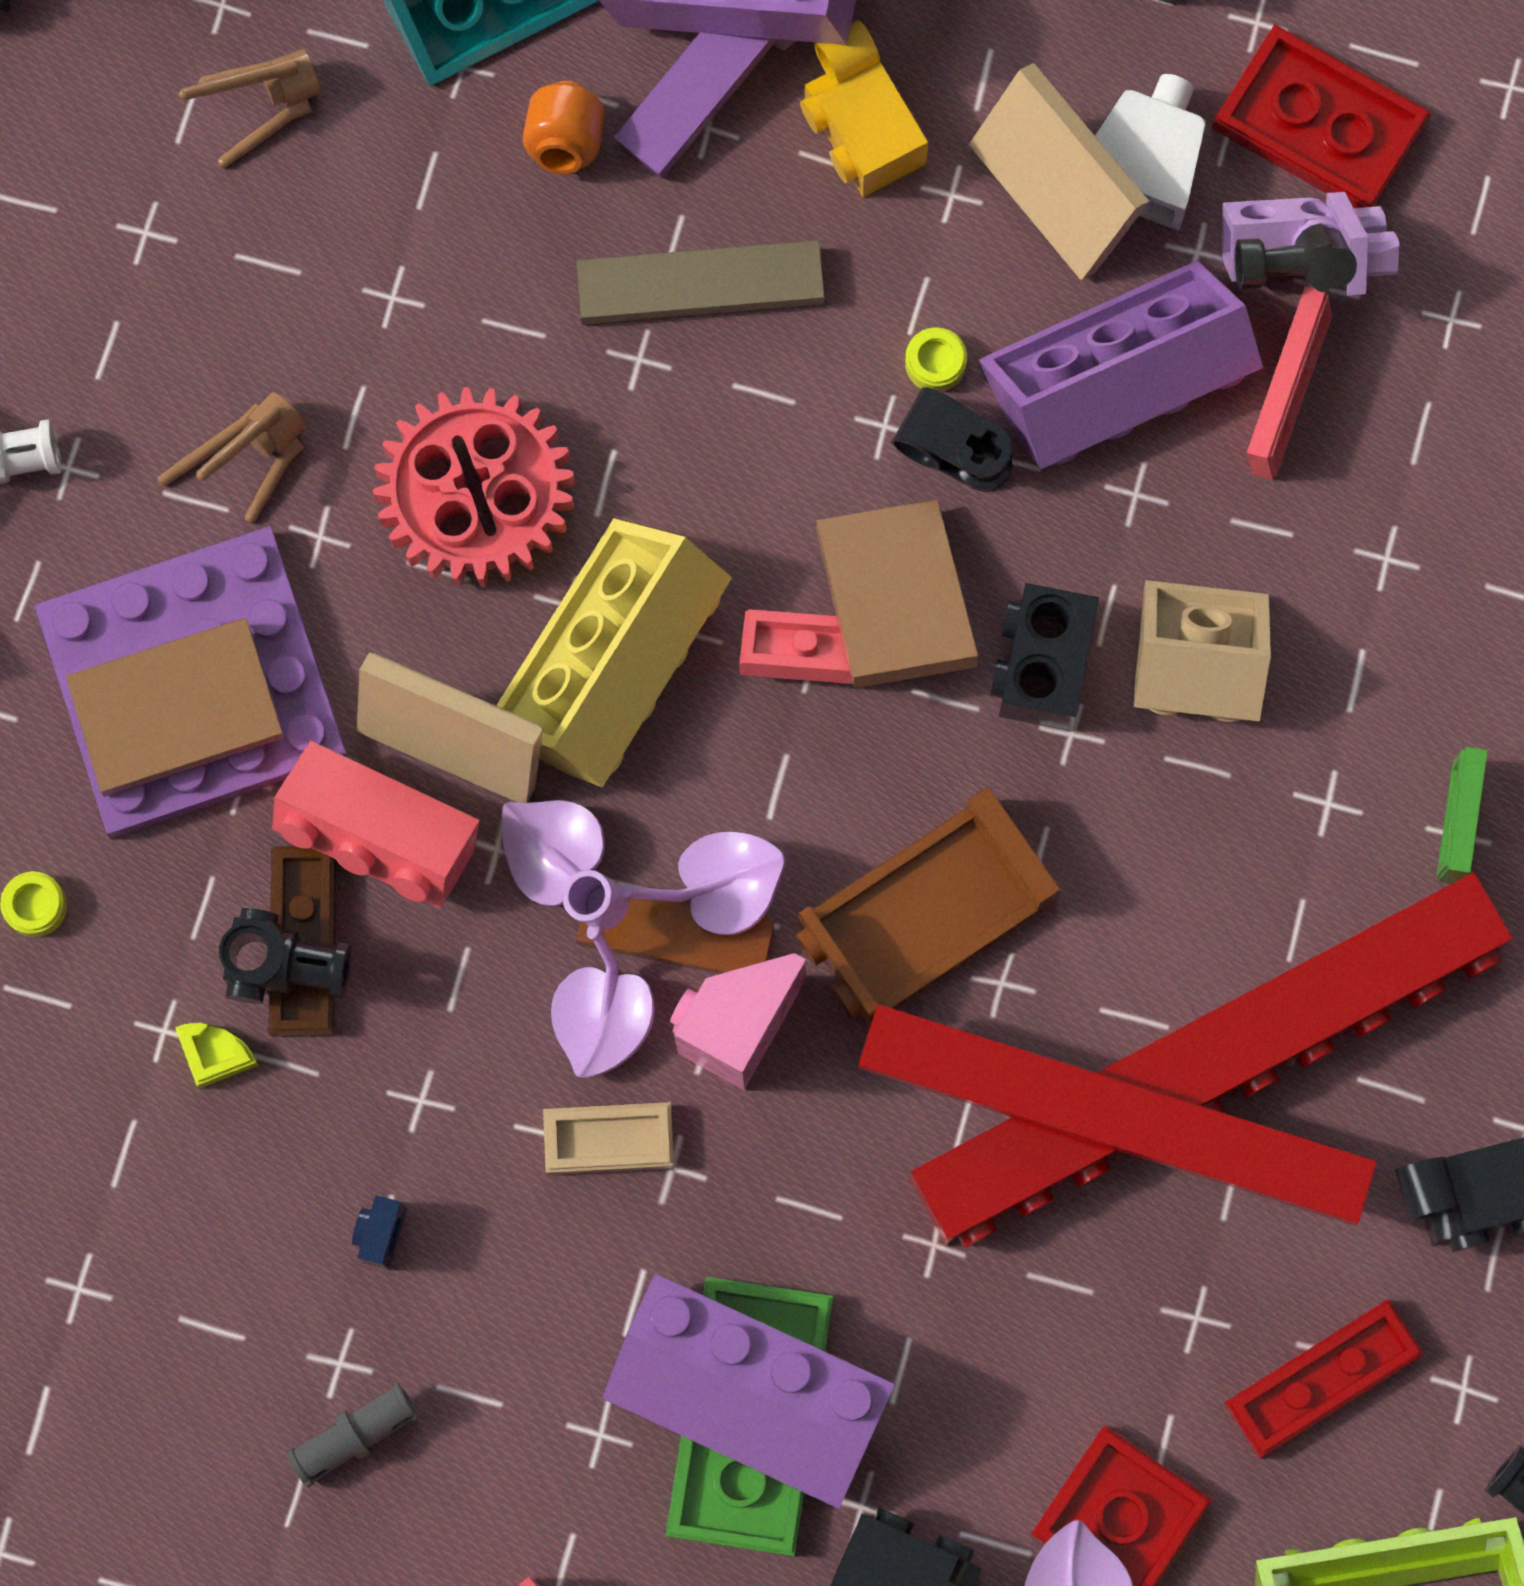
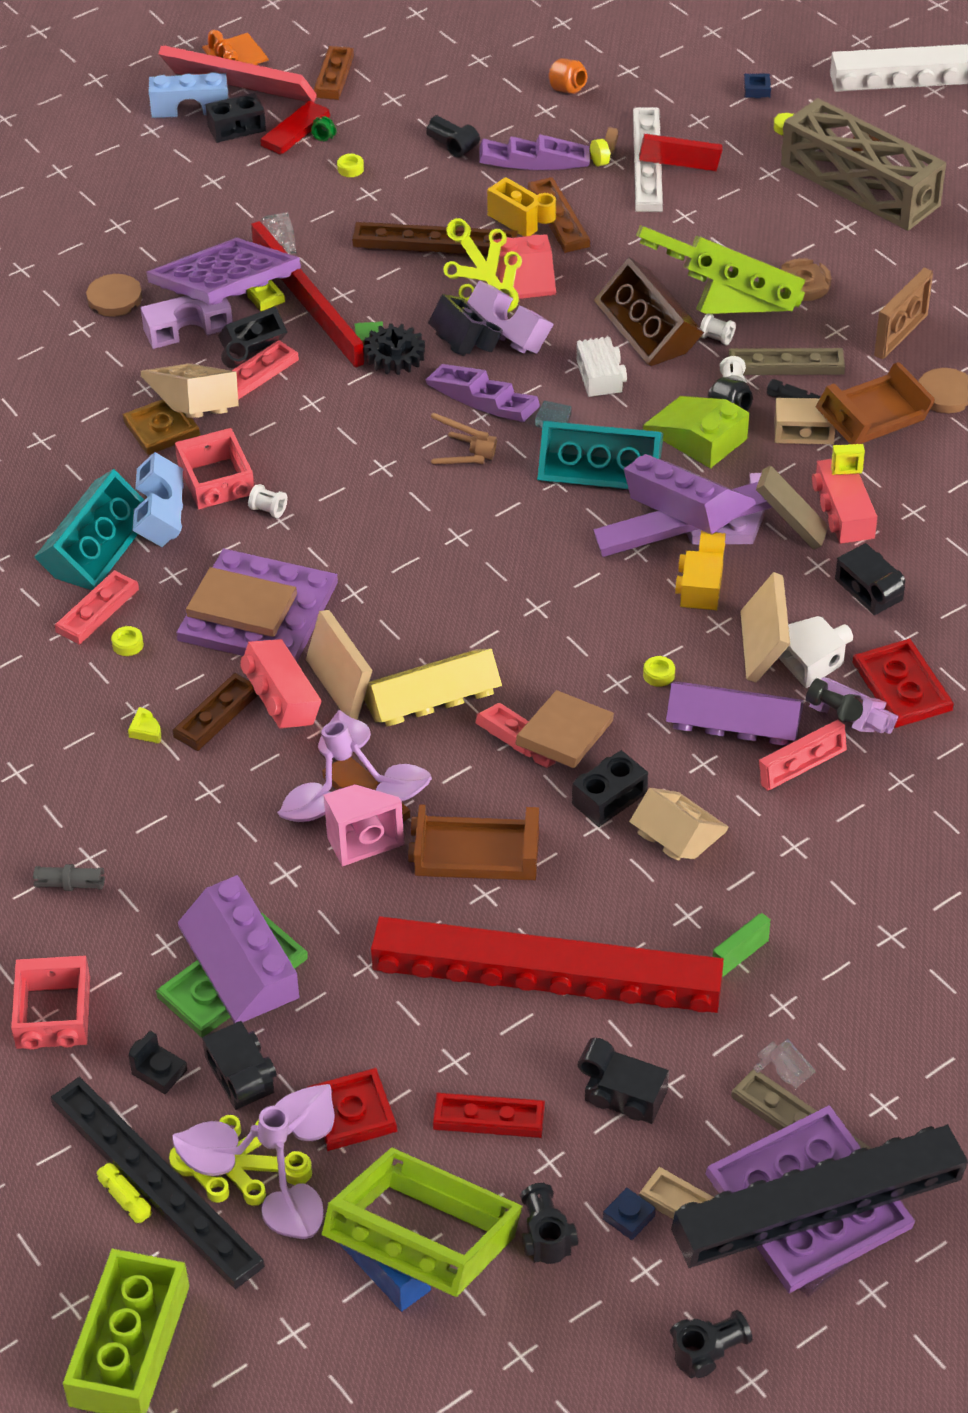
camera: 35 degrees right, 30 degrees down
medium nougat plant [157,392,307,523] -> none
black connector [219,908,352,1004] -> none
dark blue plate [352,1195,407,1270] -> none
coral gear [373,387,575,587] -> none
orange head [522,81,606,175] -> none
tan tile [543,1102,675,1175] -> none
dark tan tile [576,240,824,325] -> none
red tile [858,1004,1377,1226] -> none
black piece [891,387,1012,492] -> none

